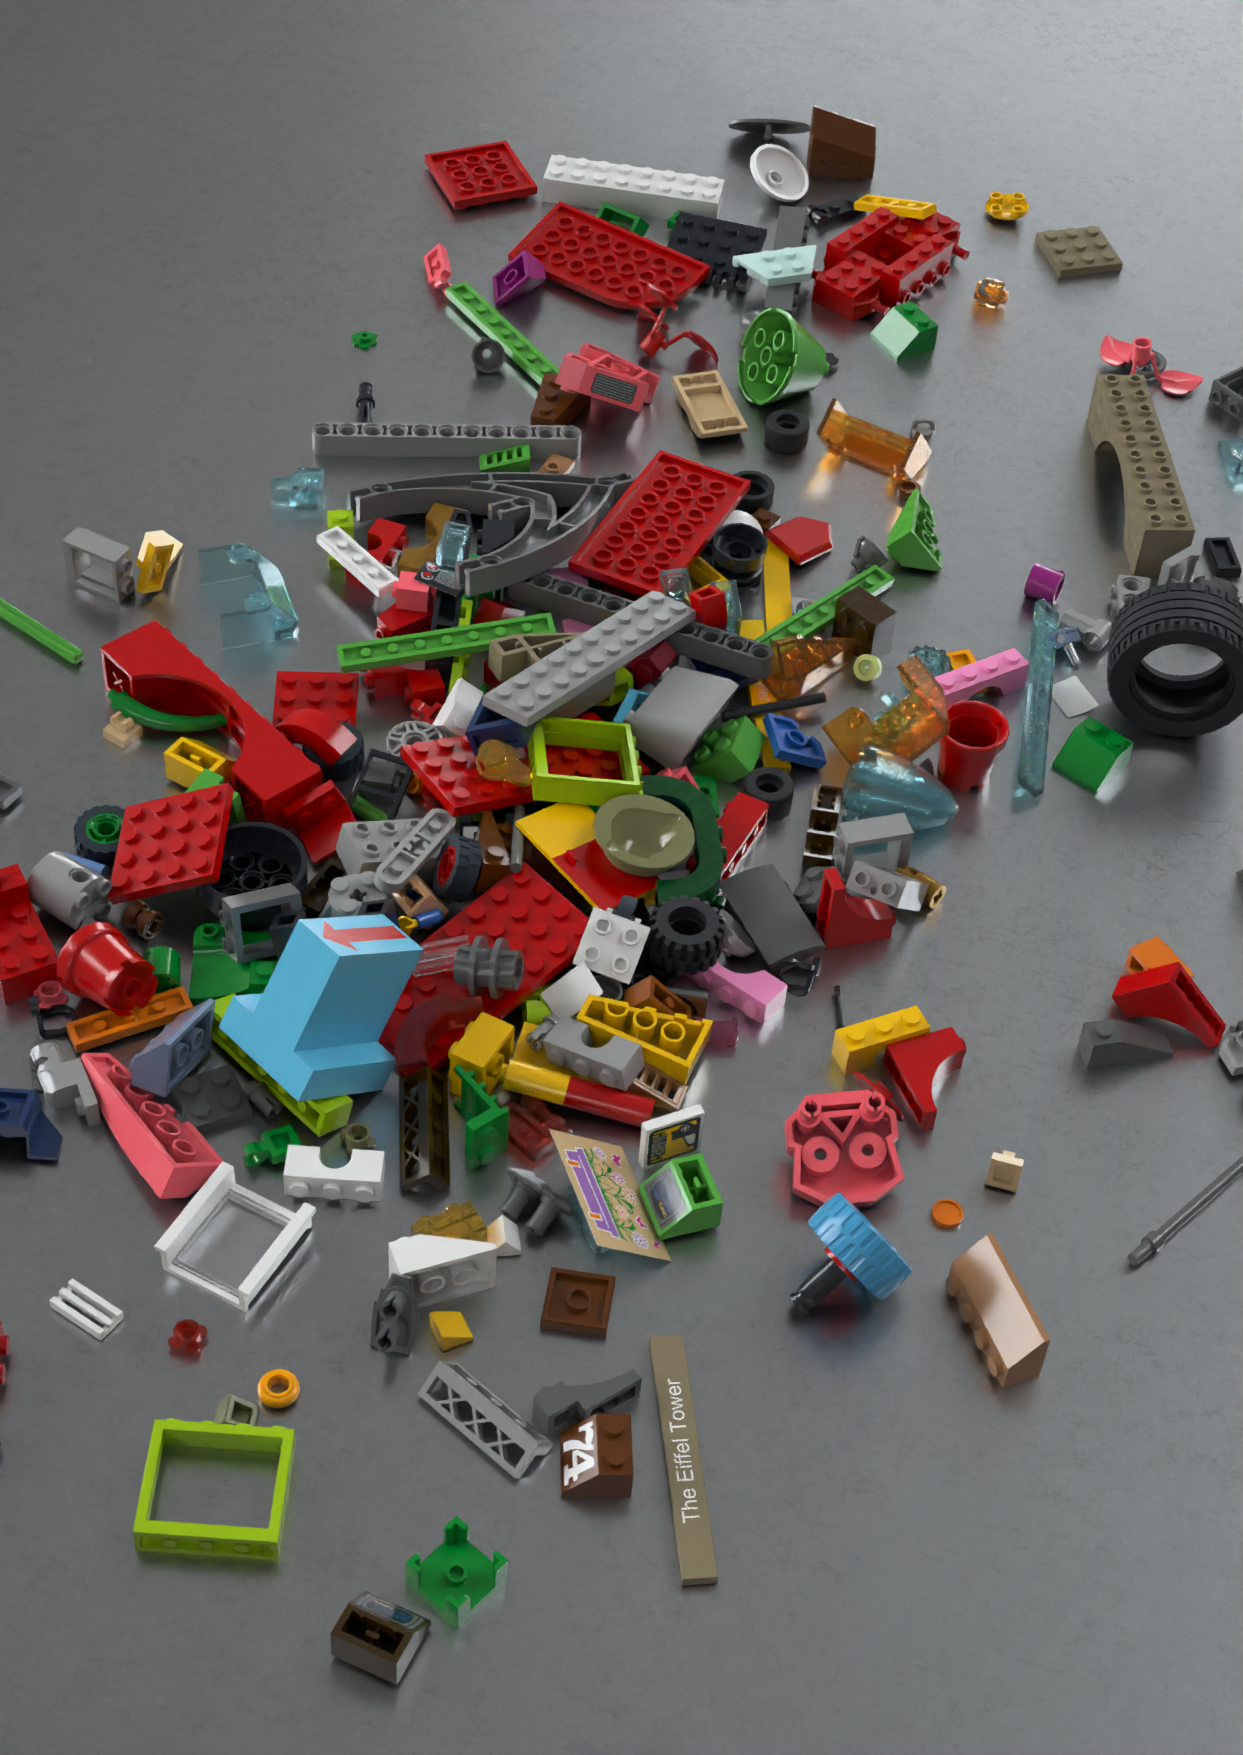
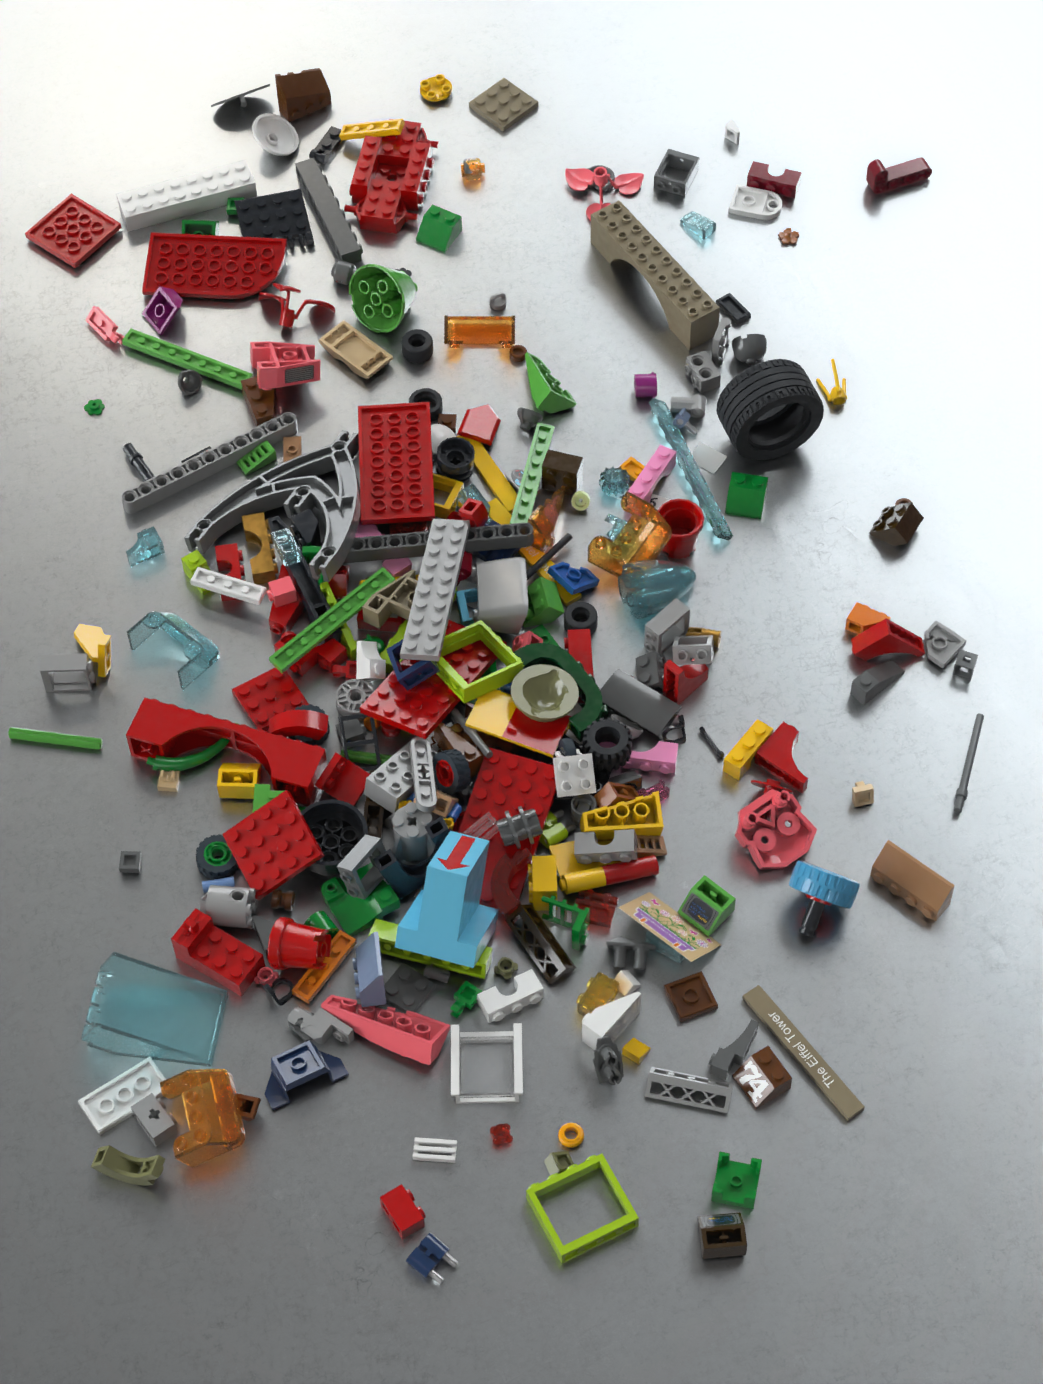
camera: 25 degrees left, 10 degrees up
black sticker [414,561,461,596] -> none
clear yellow piece [476,740,532,787] -> none
light grey pin [525,1014,560,1051] -> none
white sticker [541,962,603,1018] -> none
tile [638,1104,705,1170] -> none
clear light blue plate [659,567,693,608] -> none
light aqua wing [732,245,817,287] -> none
dark brown slope [802,784,843,867] -> none
orange piece [931,1199,964,1228] -> none

